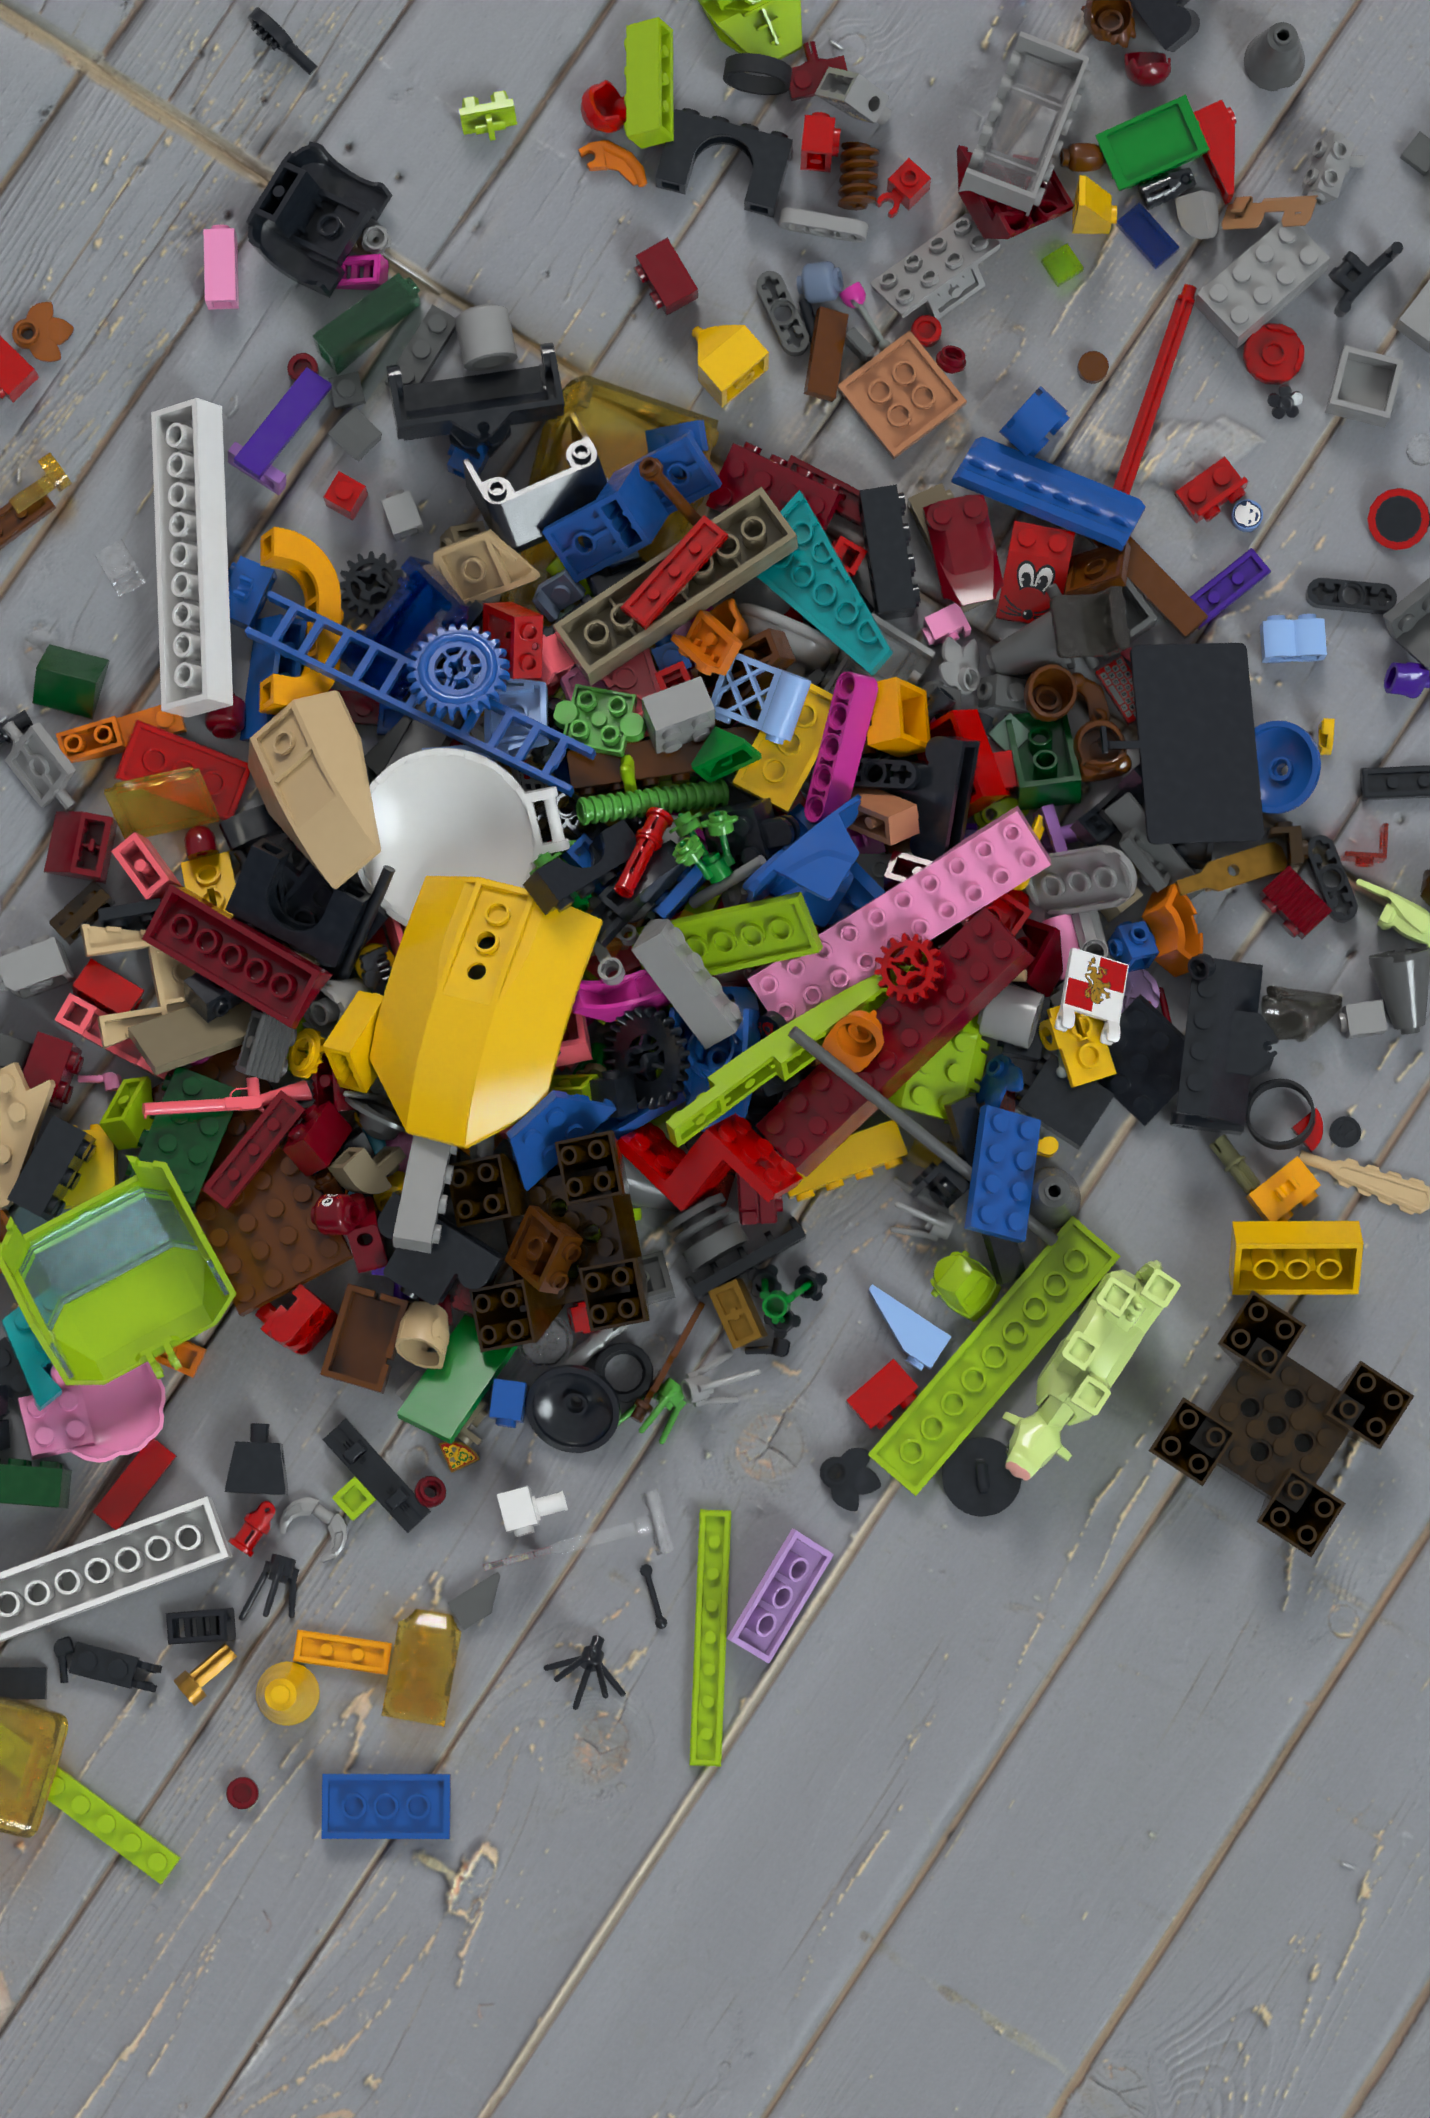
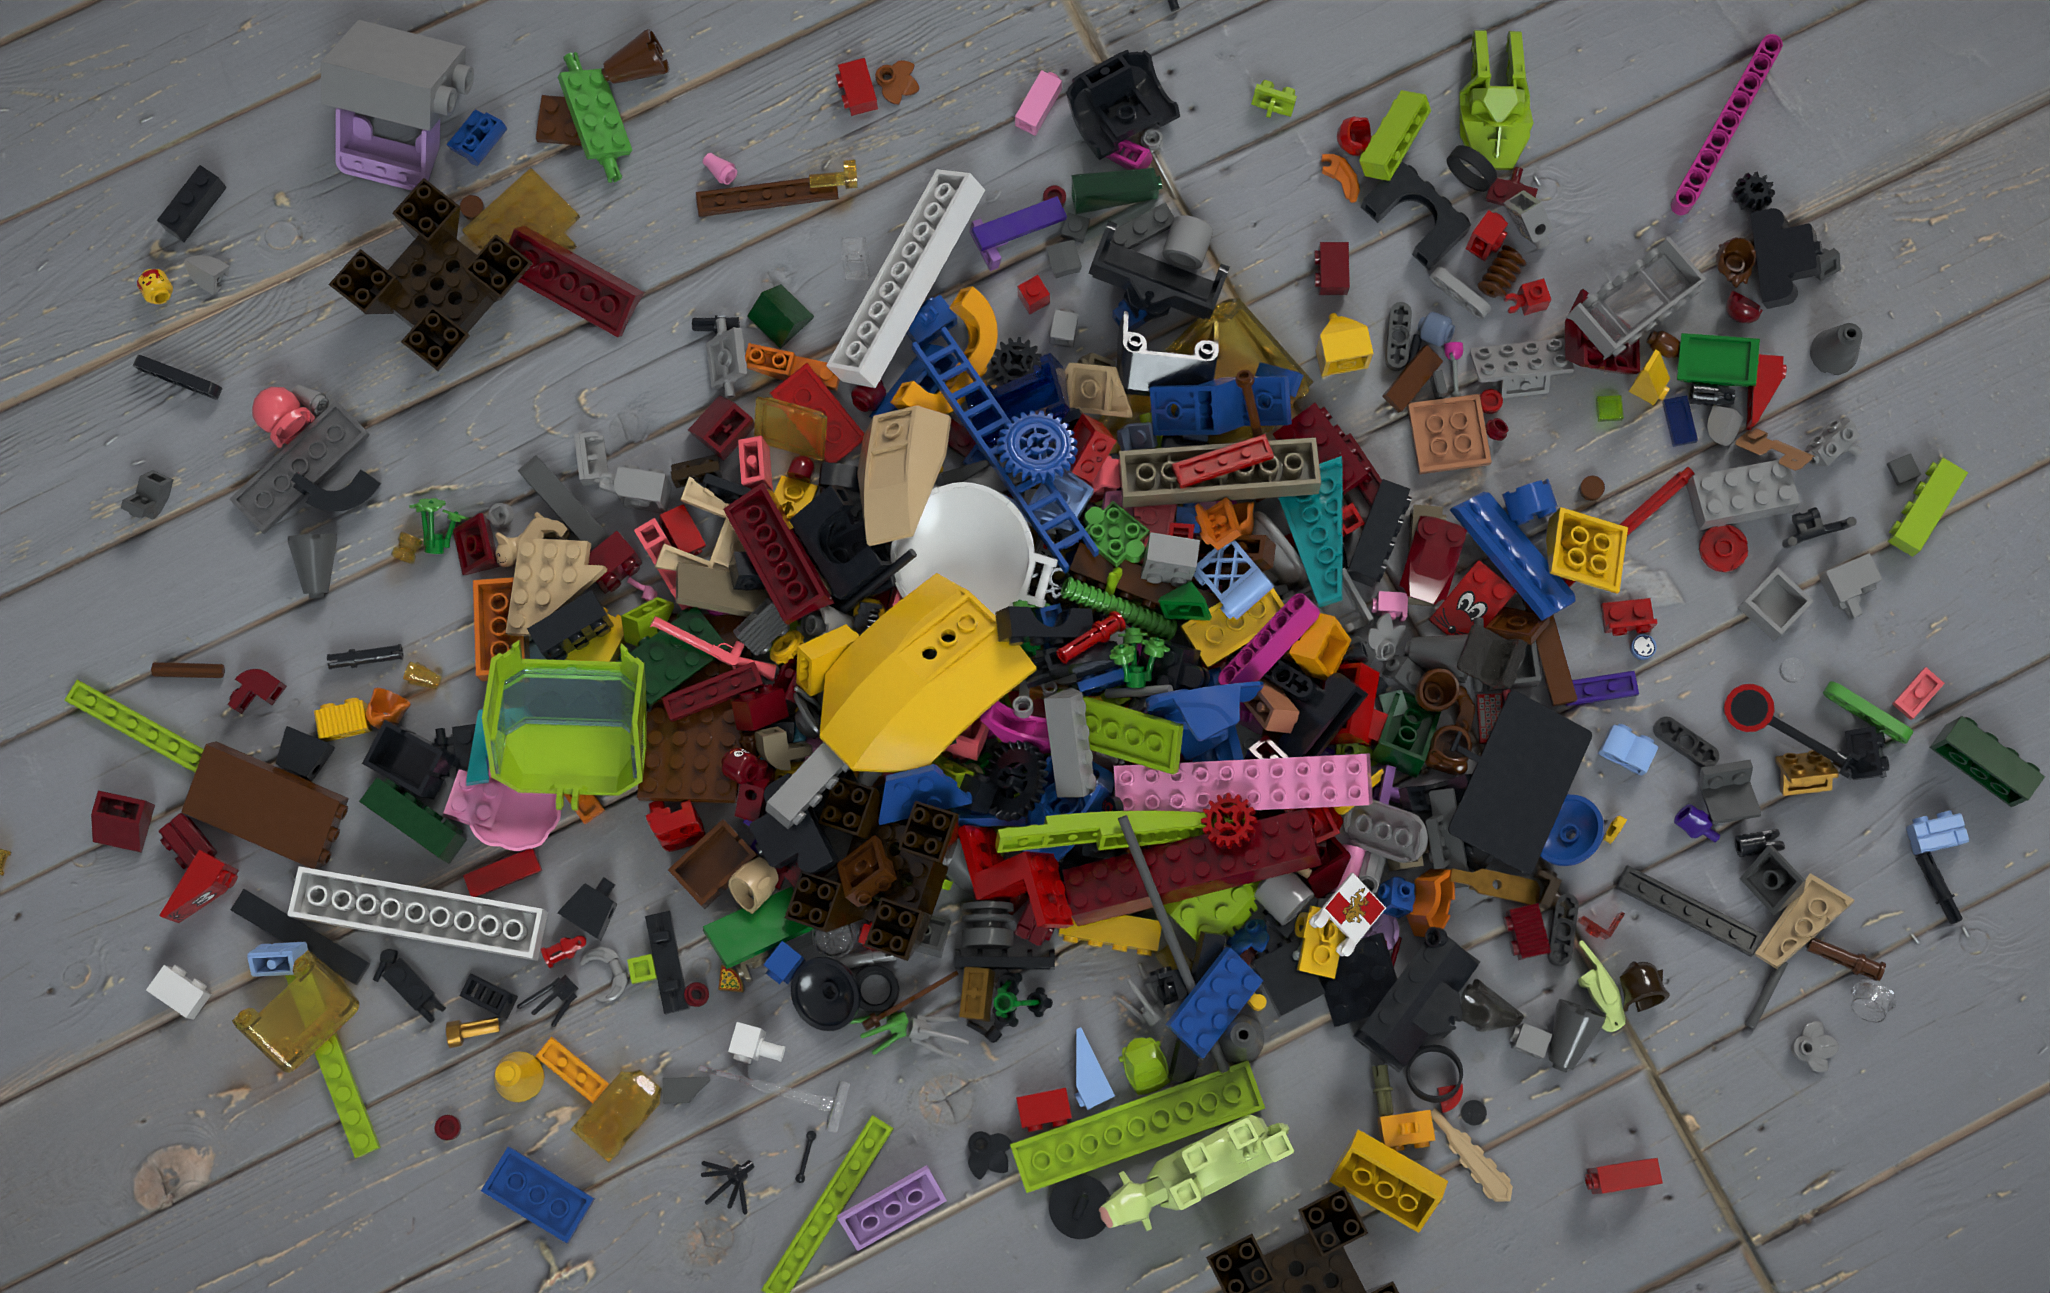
camera: 30 degrees right, 5 degrees down
orange piece [822,1010,884,1073] -> none
black plant [1267,385,1303,419] -> none
none -> yellow slope [1546,507,1628,594]

